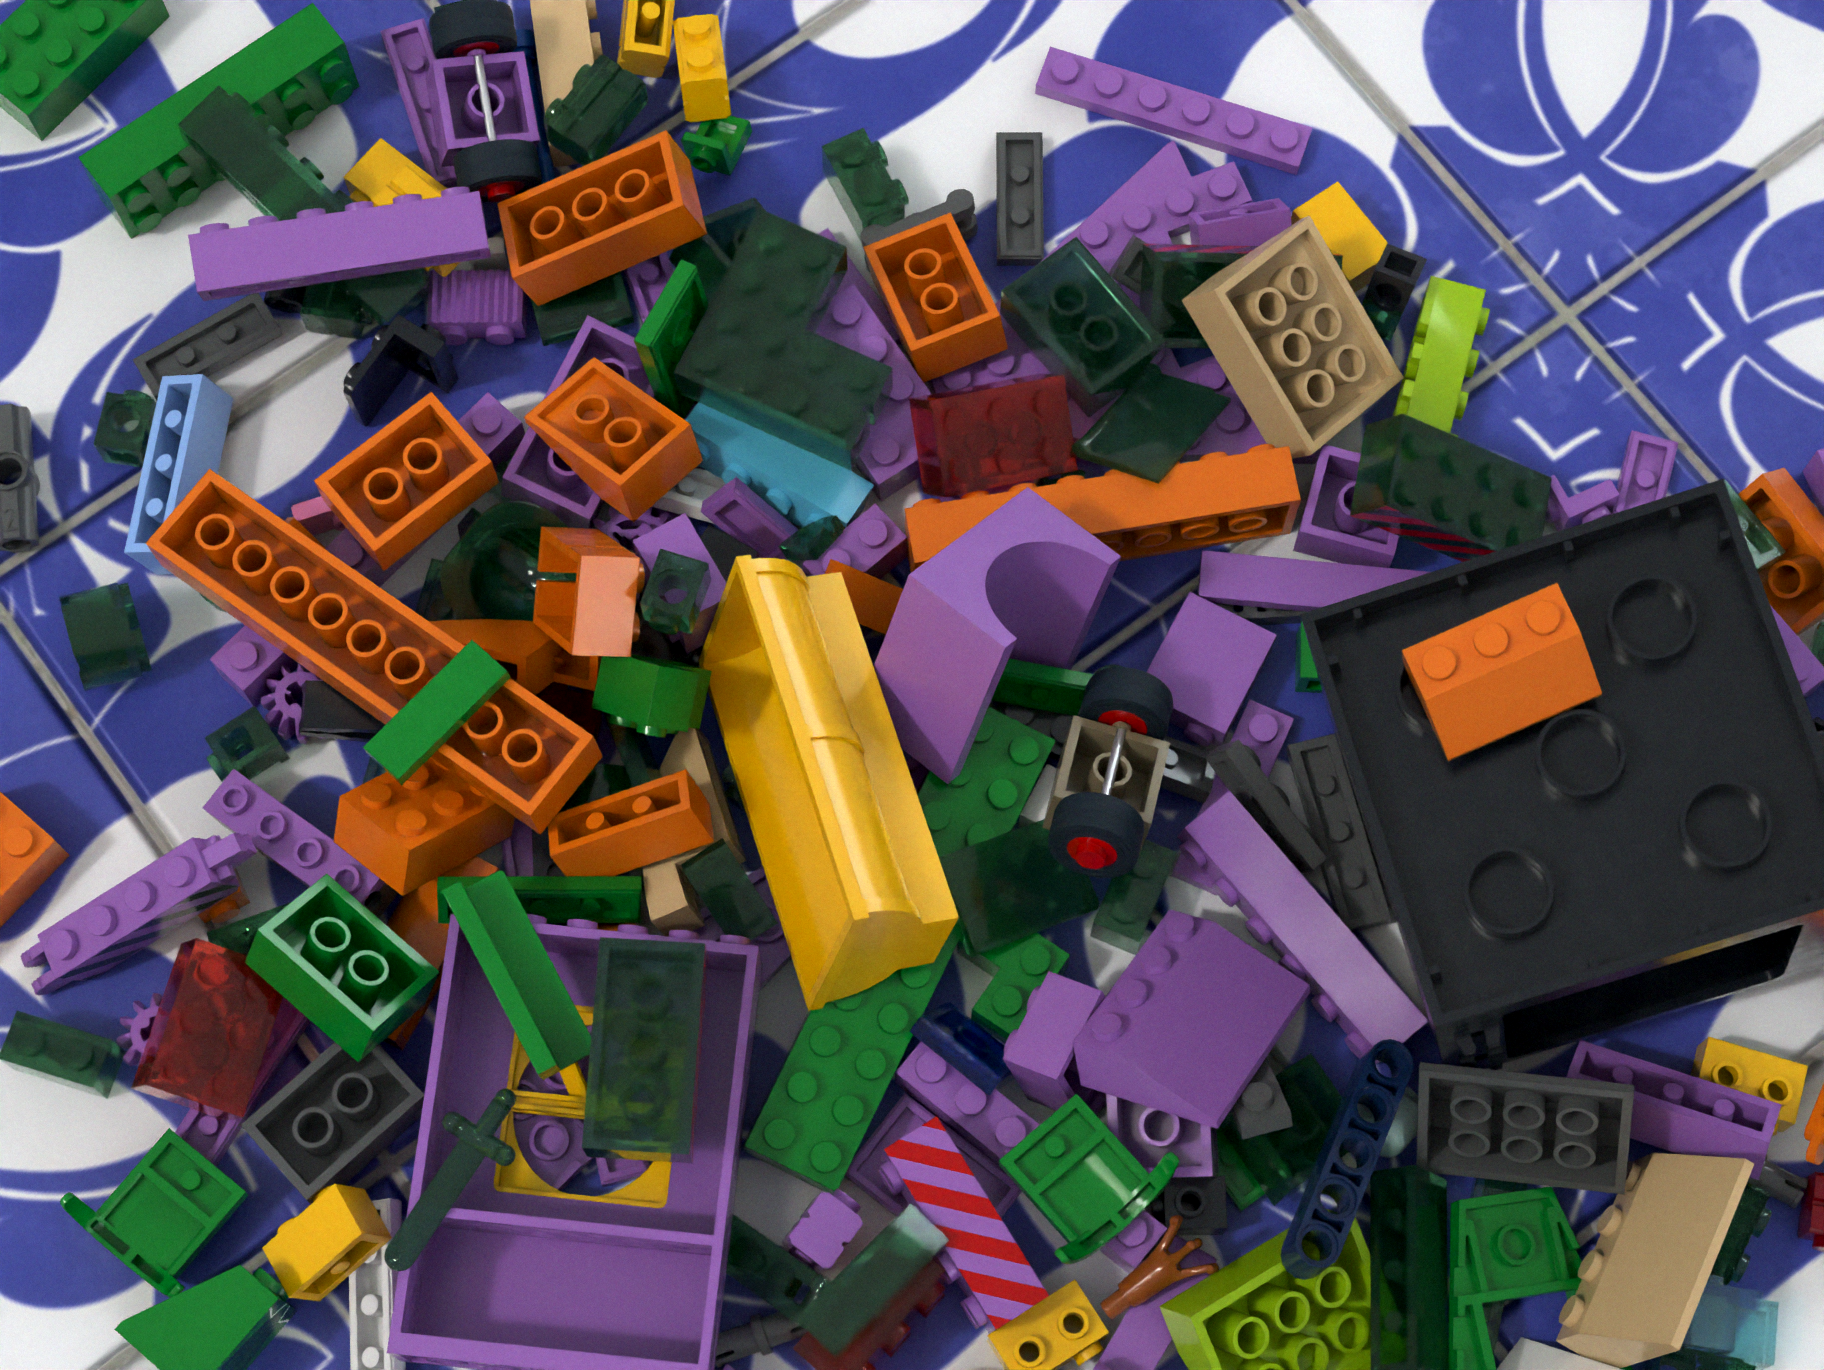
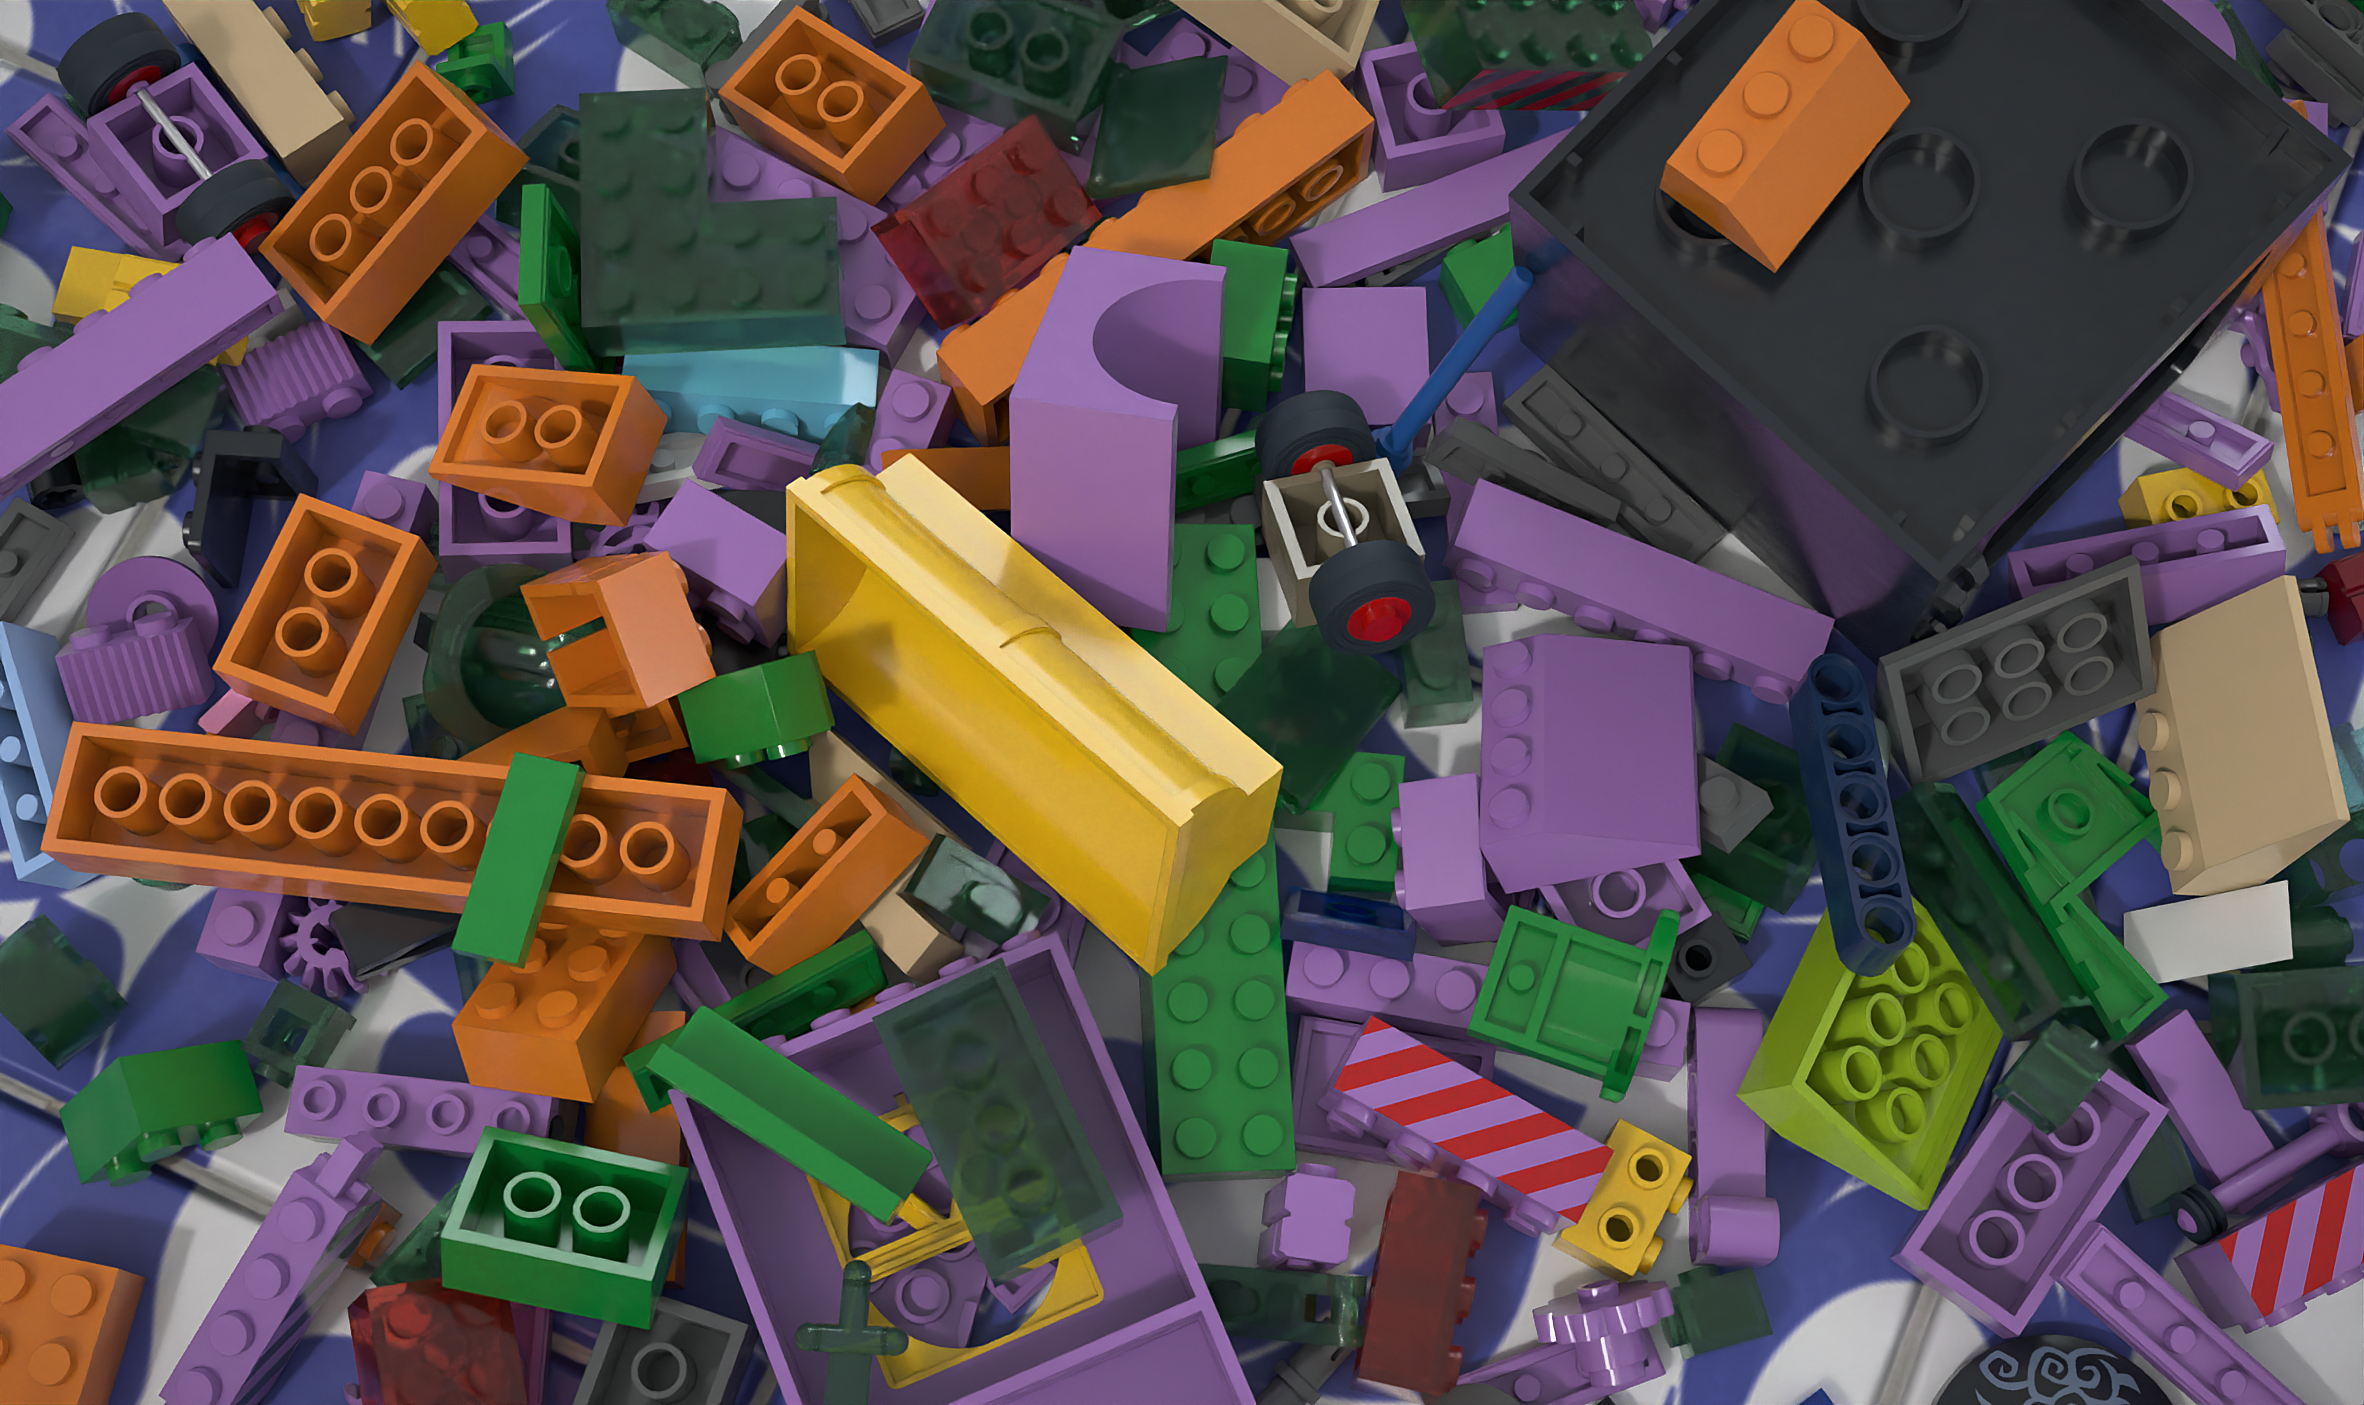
camera: 30 degrees left, 0 degrees up
clear green brick [544,54,649,166] -> none
clear green brick [640,549,711,635] -> none
clear green slope [796,1203,950,1357] -> none
dark orange piece [1100,1215,1219,1320] -> none
none -> medium lavender brick [55,611,215,725]
none -> green brick [59,1039,264,1187]
none -> medium lavender dish [86,556,220,655]
none -> green brick [1209,238,1298,414]
none -> blue piece [1371,266,1535,481]
none -> medium lavender tile [2123,390,2275,492]

